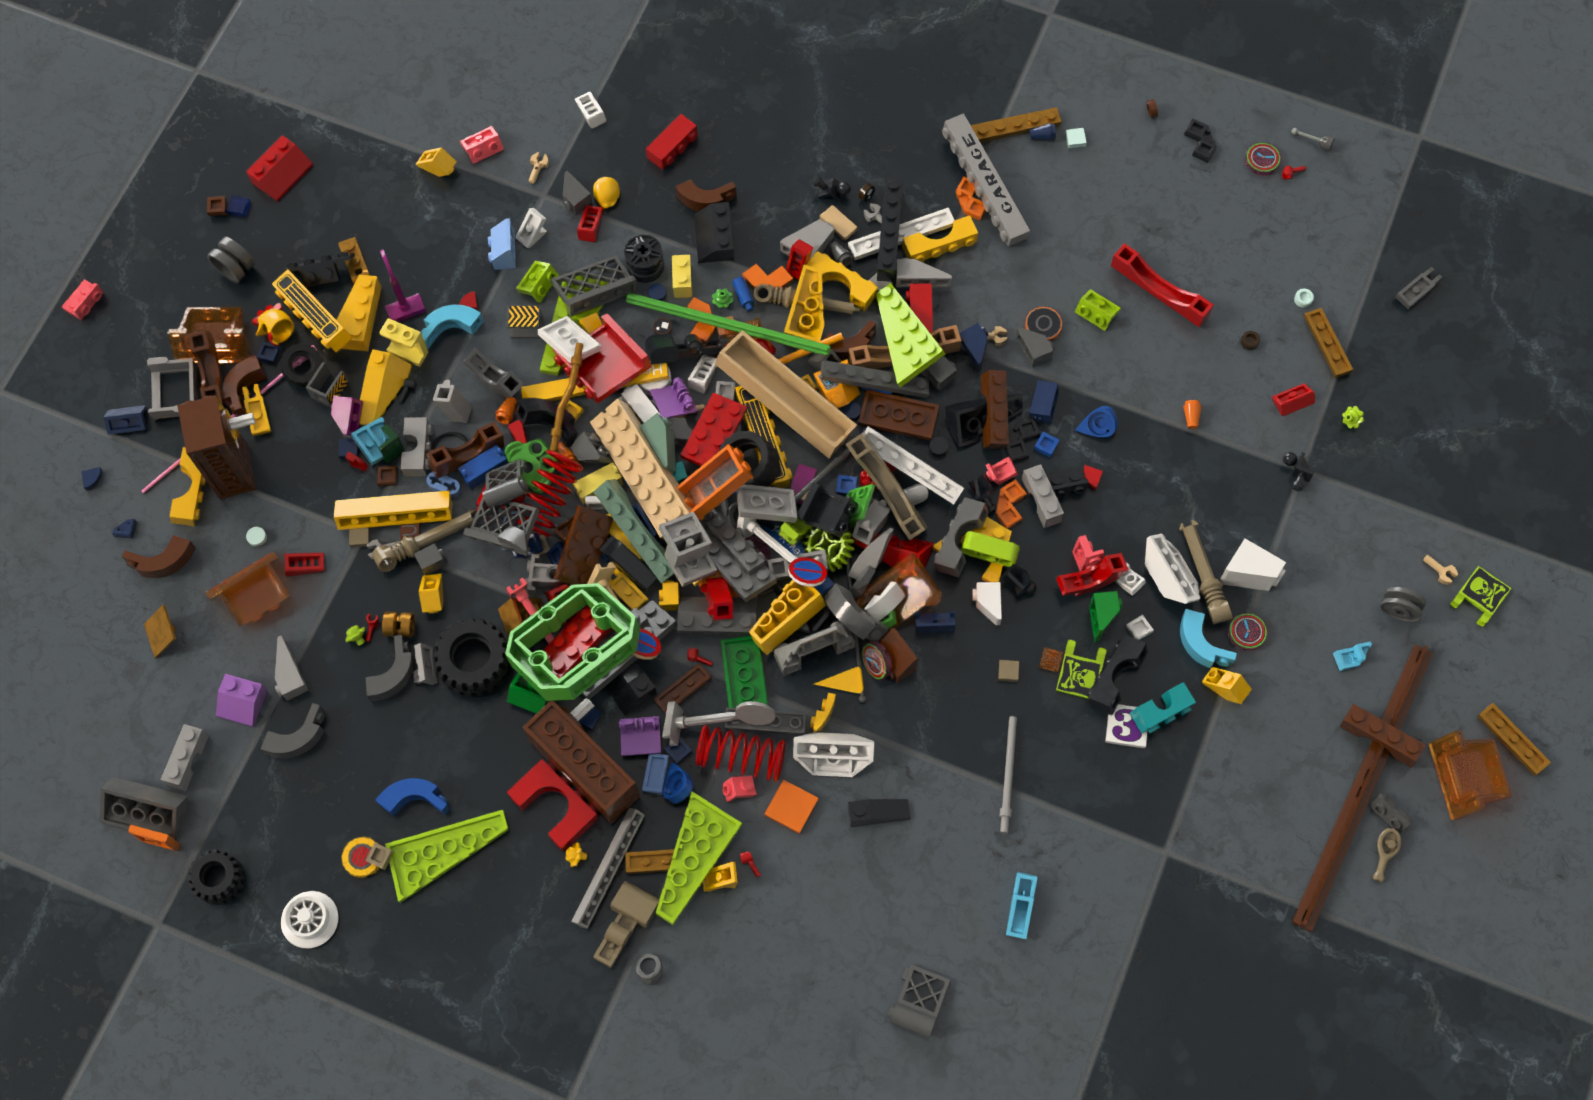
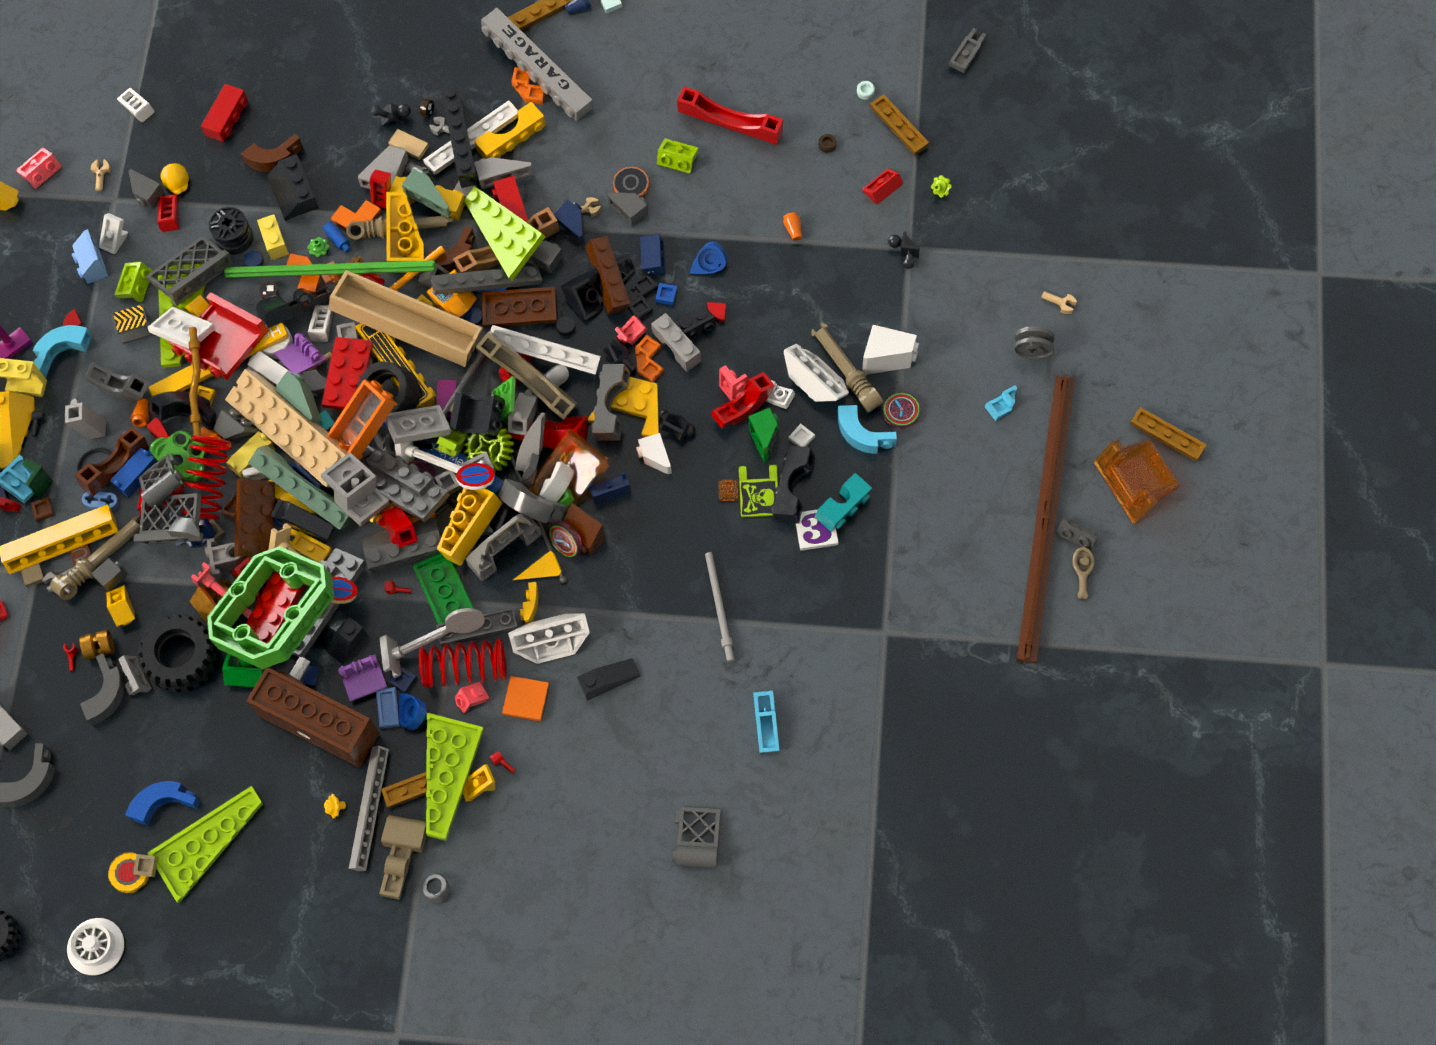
camera: 15 degrees left, 0 degrees up
lime plant [345,625,365,646] -> none
light grey arch [401,417,433,477] -> none
red arch [507,759,599,852] -> none
dark blue plate [546,542,564,565] -> none
reddish brown tile [654,663,712,715] -> none
yellow brick [659,580,680,611] -> none
blue tile [836,475,857,496] -> none
lime beam [961,531,1020,567] -> none
dark tan tile [998,660,1019,682] -> none
yellow slope [1202,667,1252,704] -> none
reddish brown arch [1339,704,1426,768] -> none
flag [1450,566,1512,627] -> none
none -> sand green slope [402,169,451,218]

